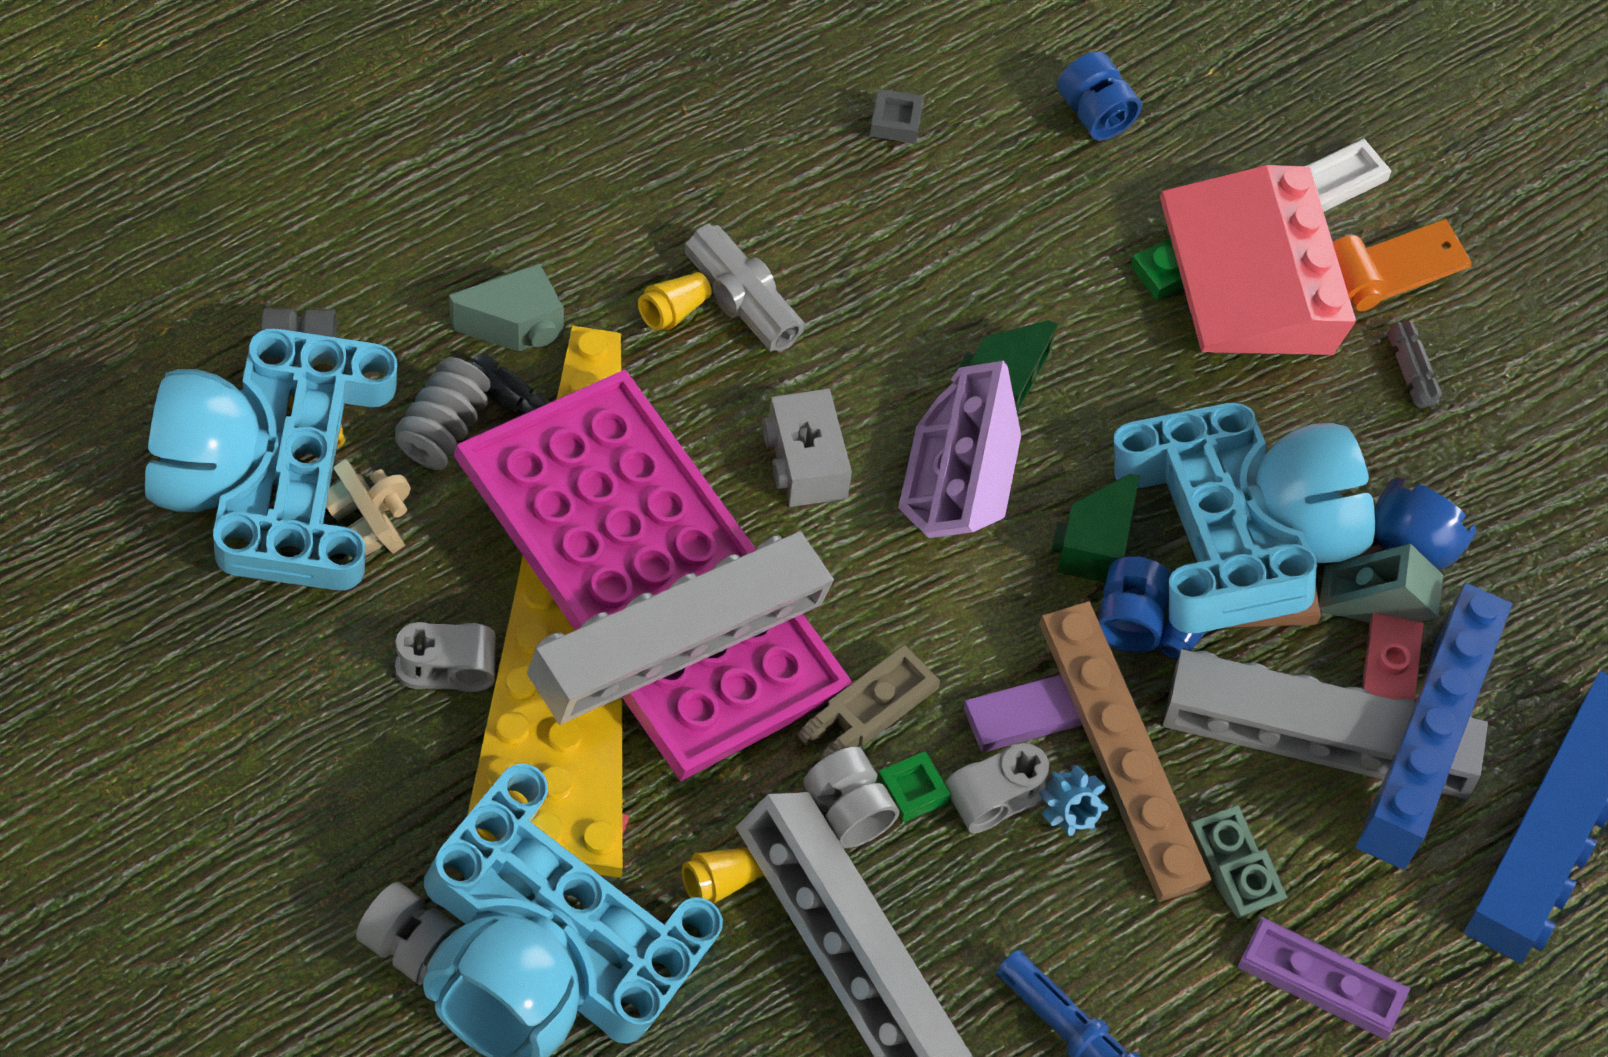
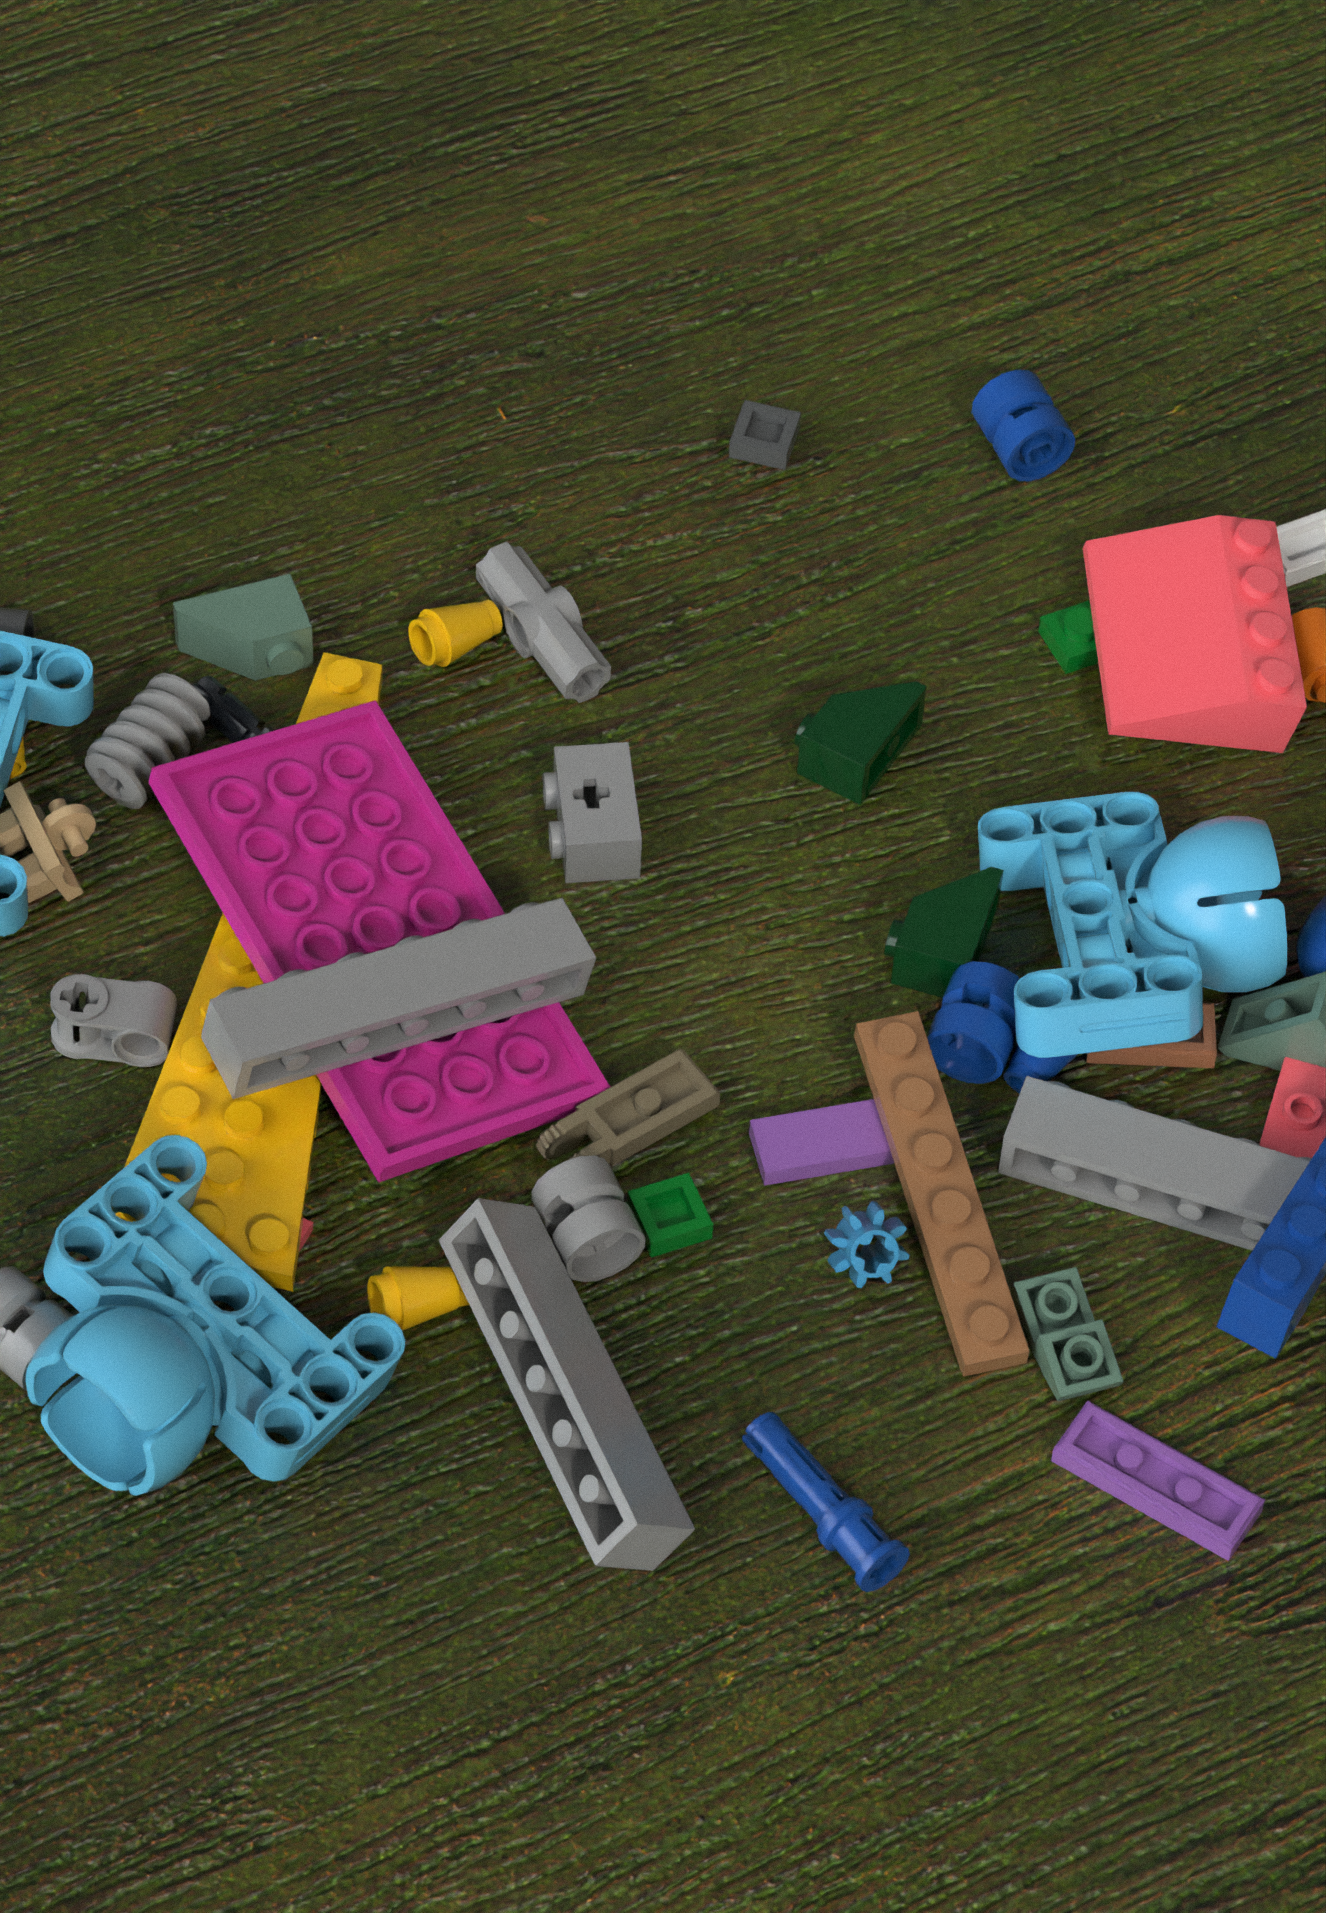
camera: 10 degrees right, 5 degrees down
lavender wedge [898,361,1021,538] -> none
light grey piece [945,743,1049,833] -> none

